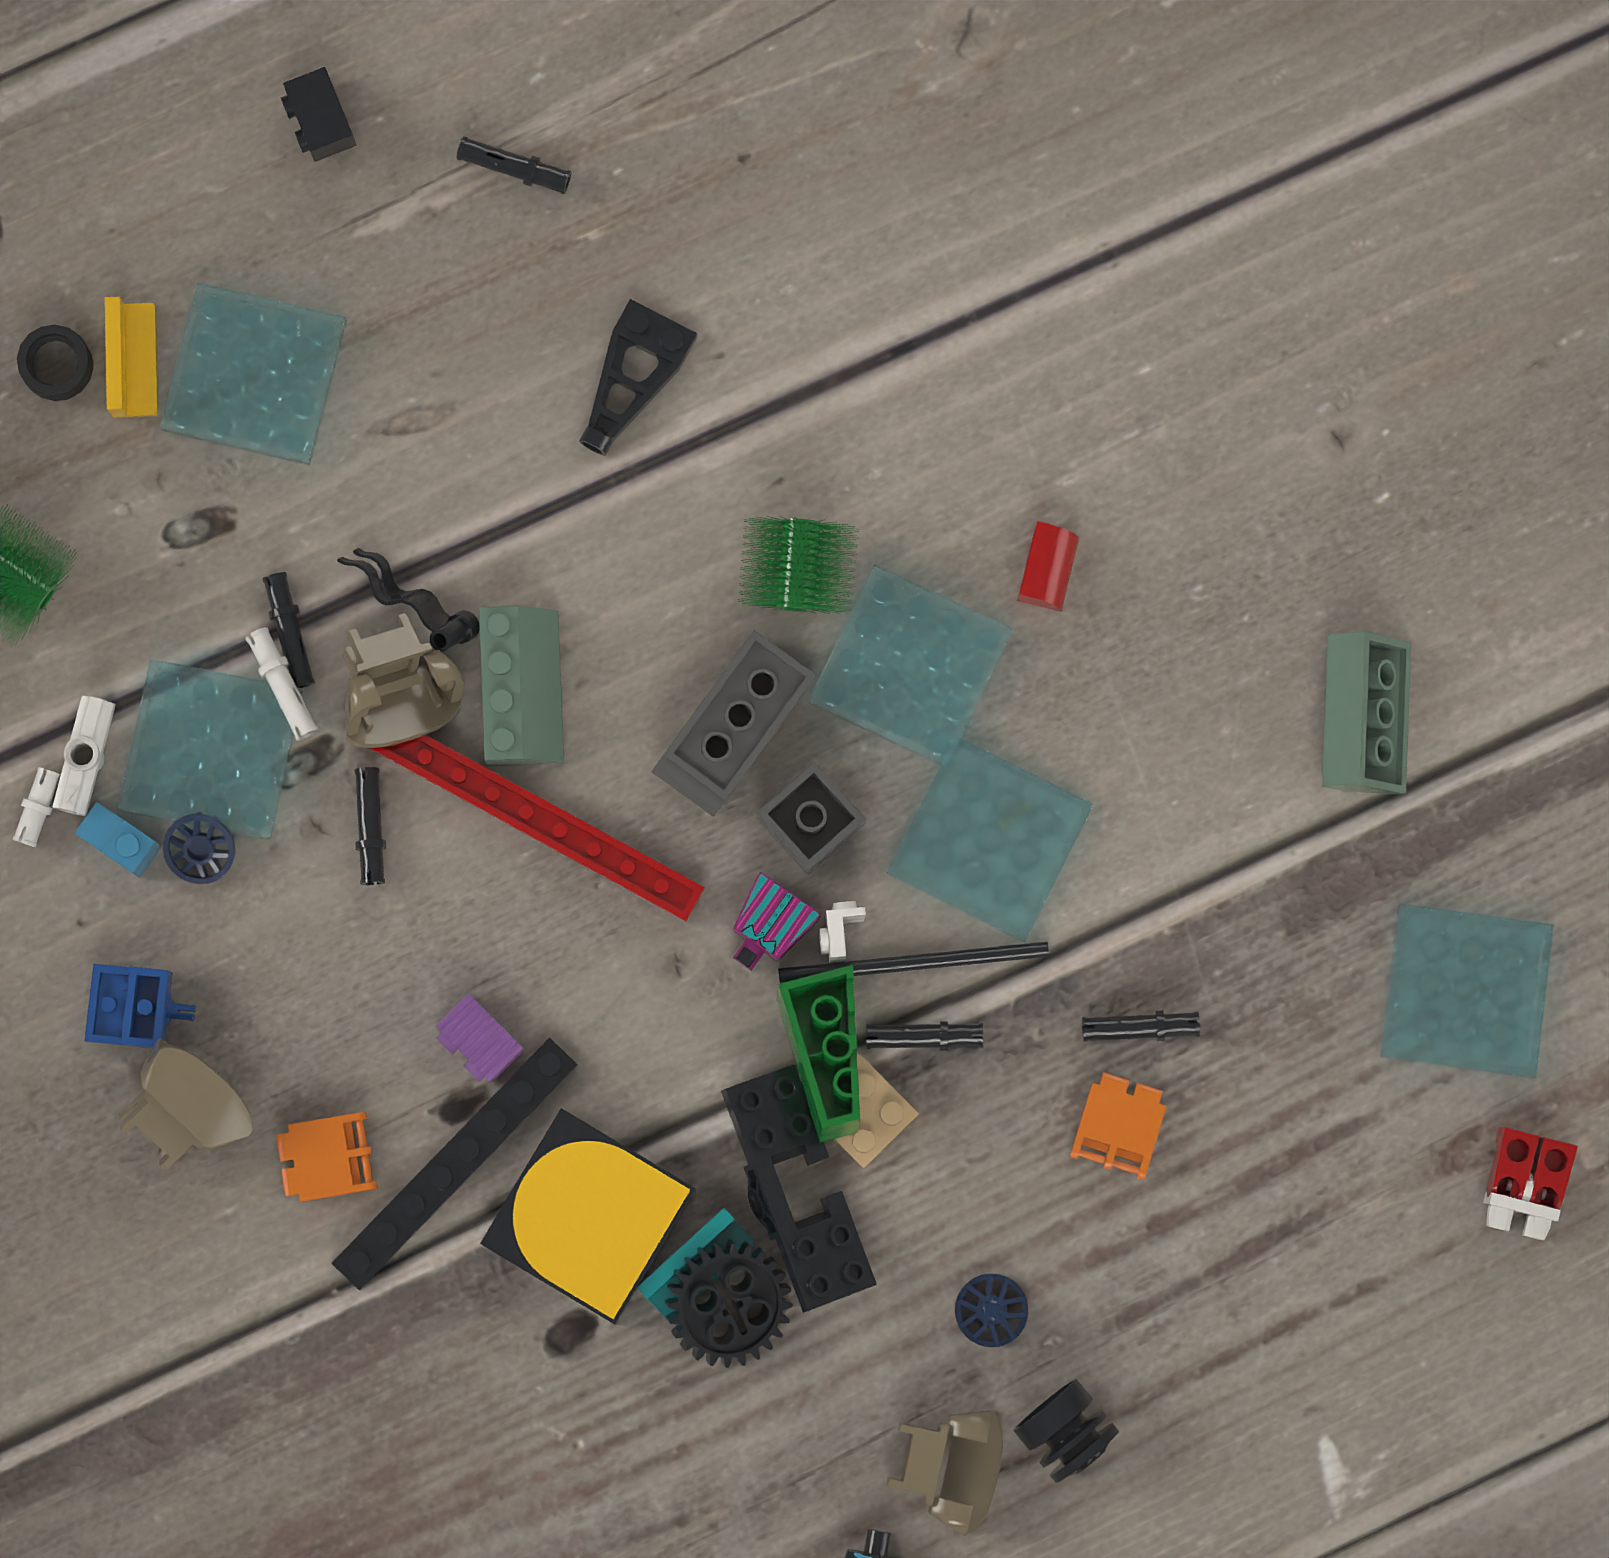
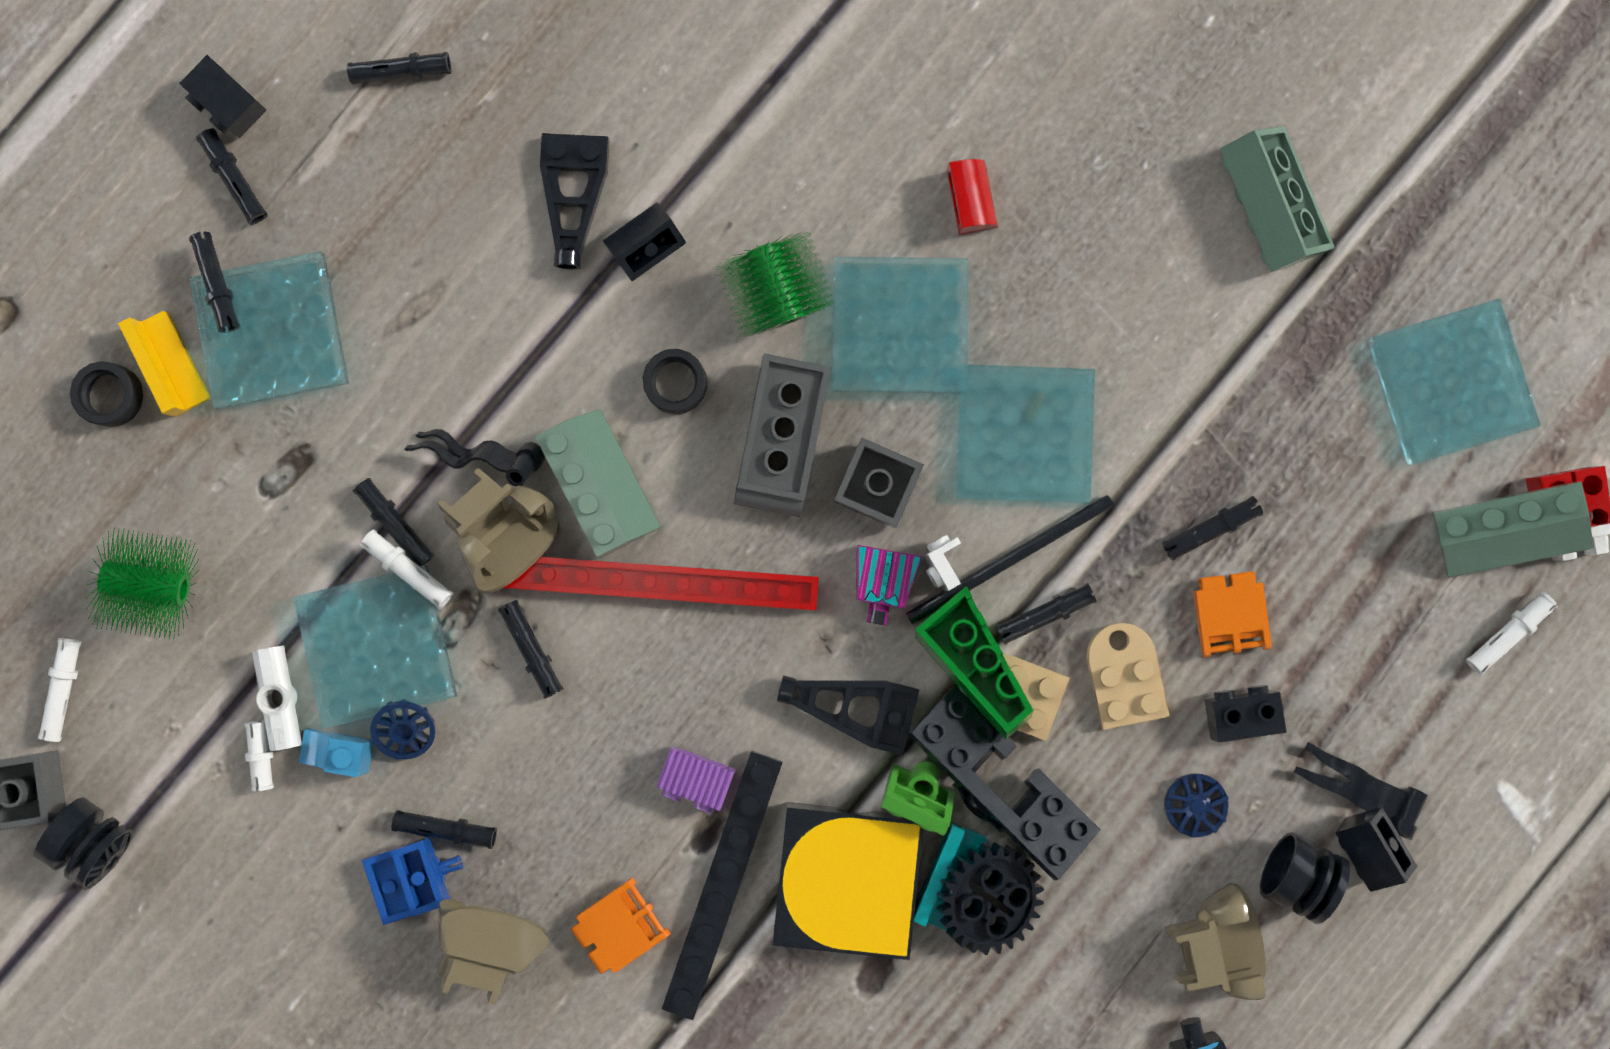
camera: 15 degrees left, 5 degrees up
none -> black pin [189,231,240,333]
none -> black pin [196,128,268,225]
none -> black pin [391,810,497,849]
none -> black brick [602,202,686,281]
none -> black tyre [642,348,708,414]
none -> black plate [777,675,919,755]
none -> bright green plate [881,761,955,836]
none -> tan plate [1087,623,1170,730]
none -> black brick [1204,685,1287,742]
none -> black flag [1294,742,1428,840]
none -> black brick [1335,807,1417,892]
none -> sand green slope [1432,481,1593,578]
none -> white pin [1465,592,1558,676]

